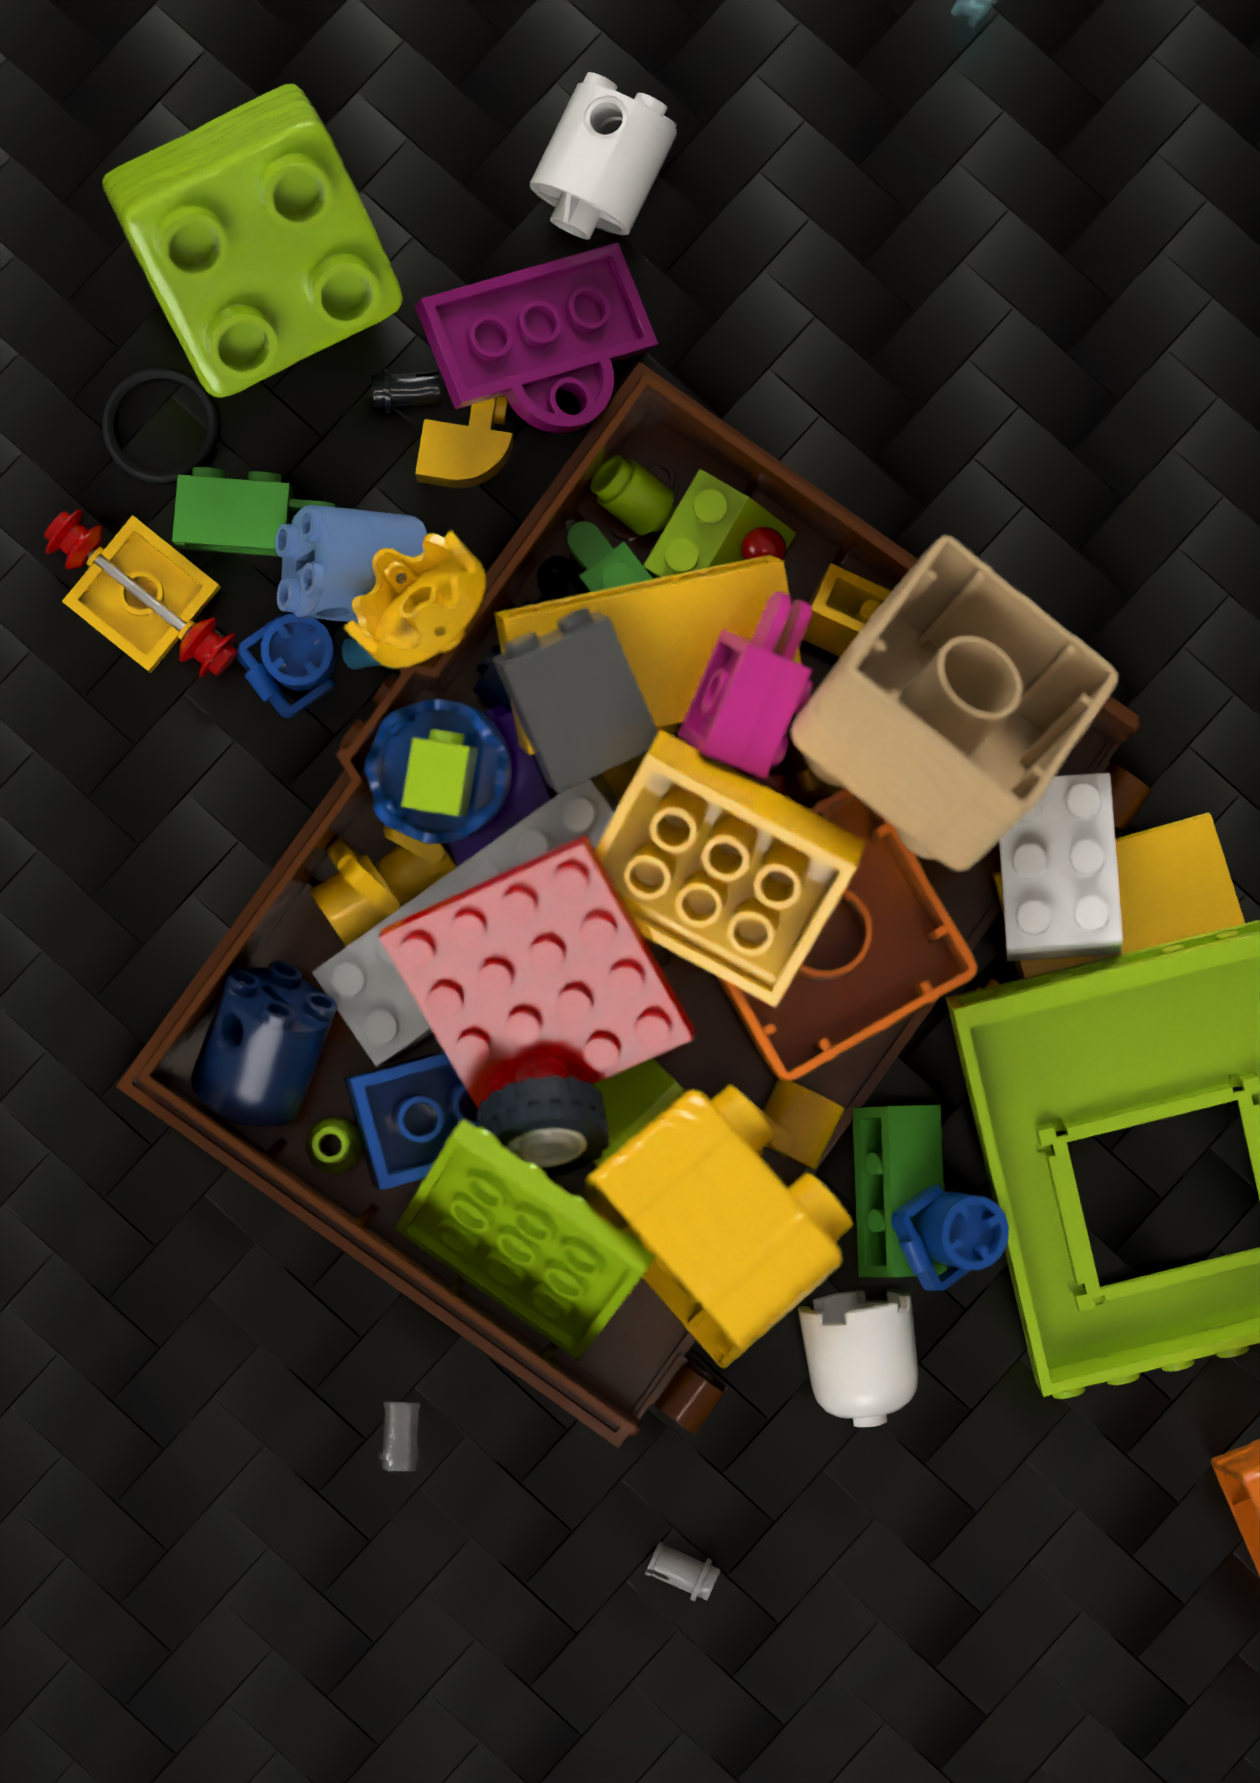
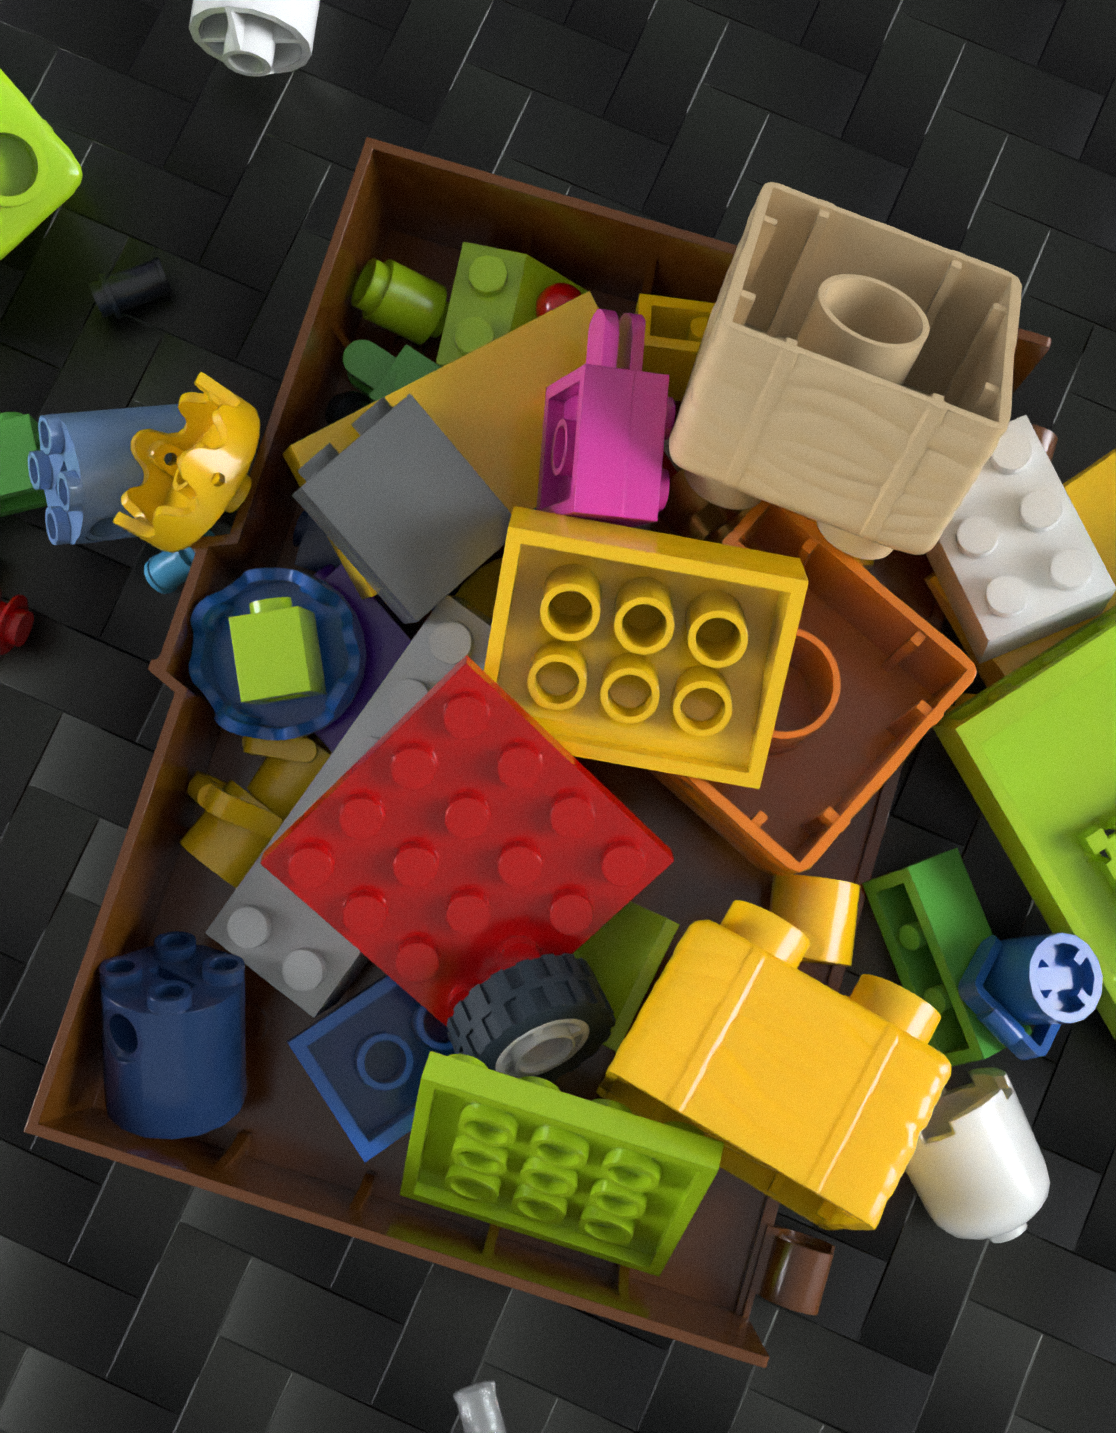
camera: 20 degrees left, 5 degrees down
blue piece [237,614,339,718] -> none
lime cone [306,1117,362,1174] -> none
magenta plate [415,242,658,434] -> none
yellow brick [415,395,514,488] -> none

